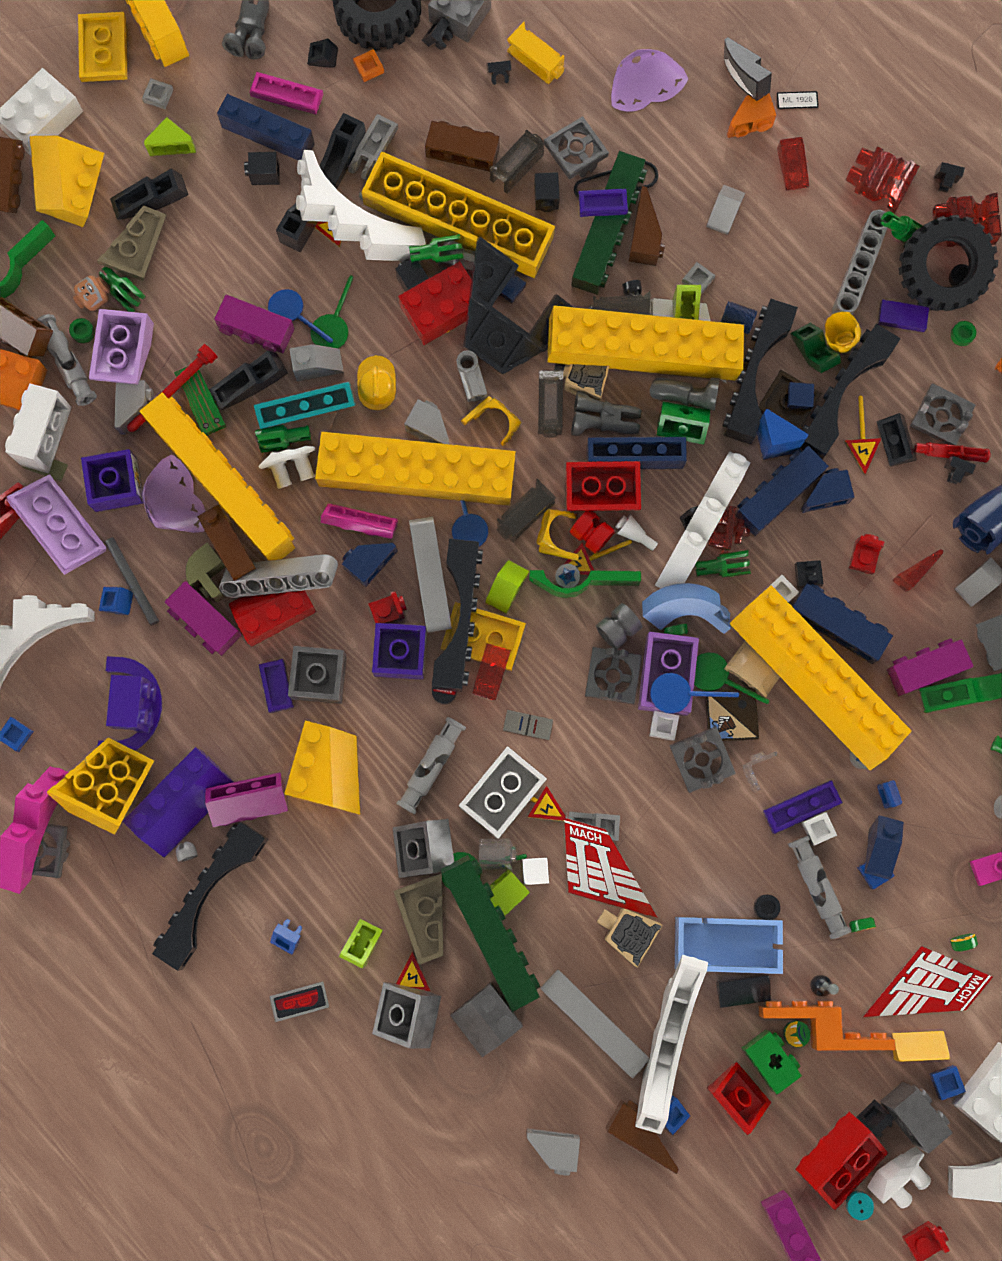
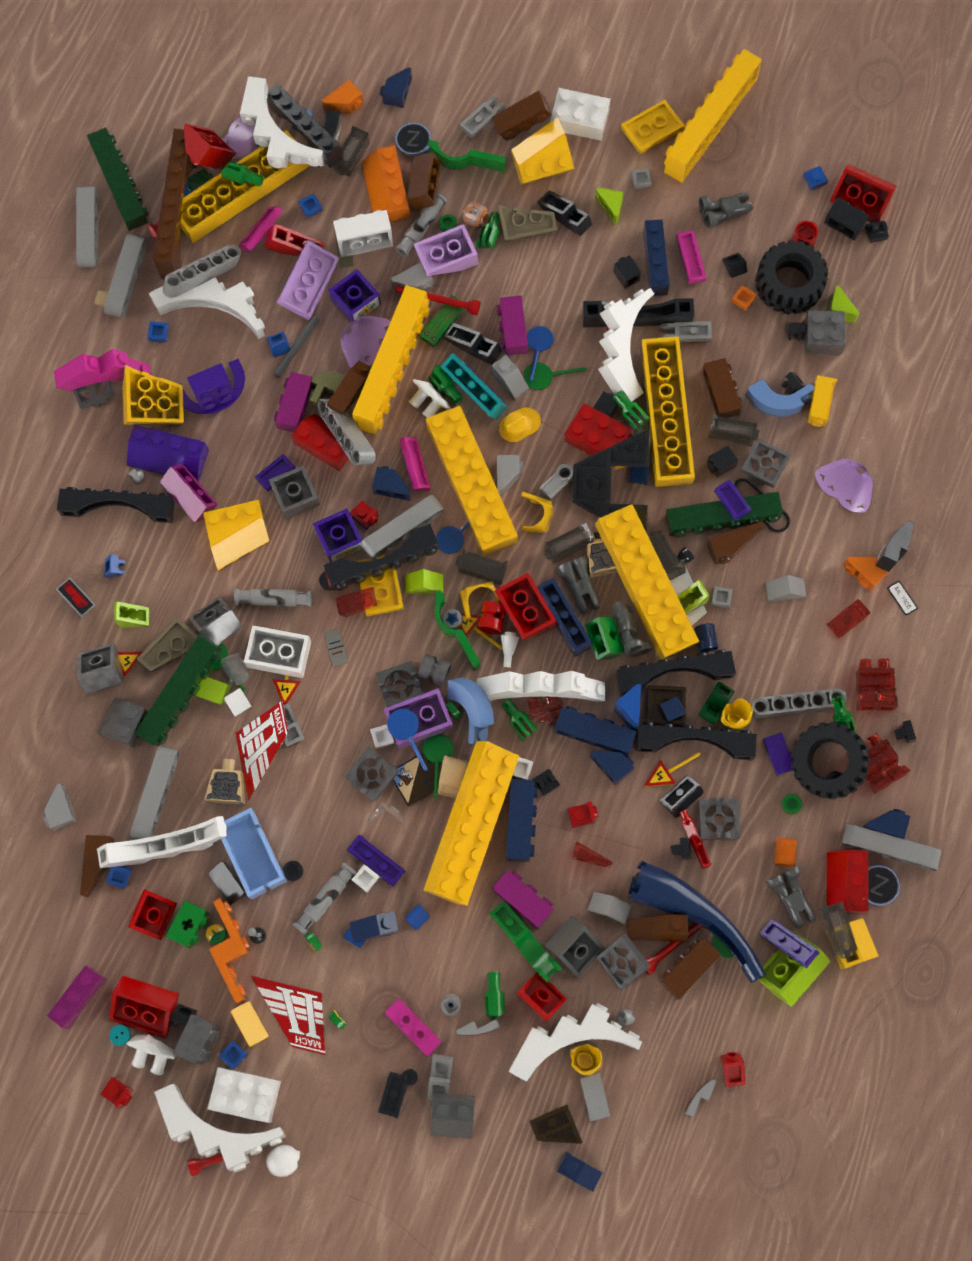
camera: 65 degrees right, 5 degrees down
none -> medium blue arch [745,379,815,417]

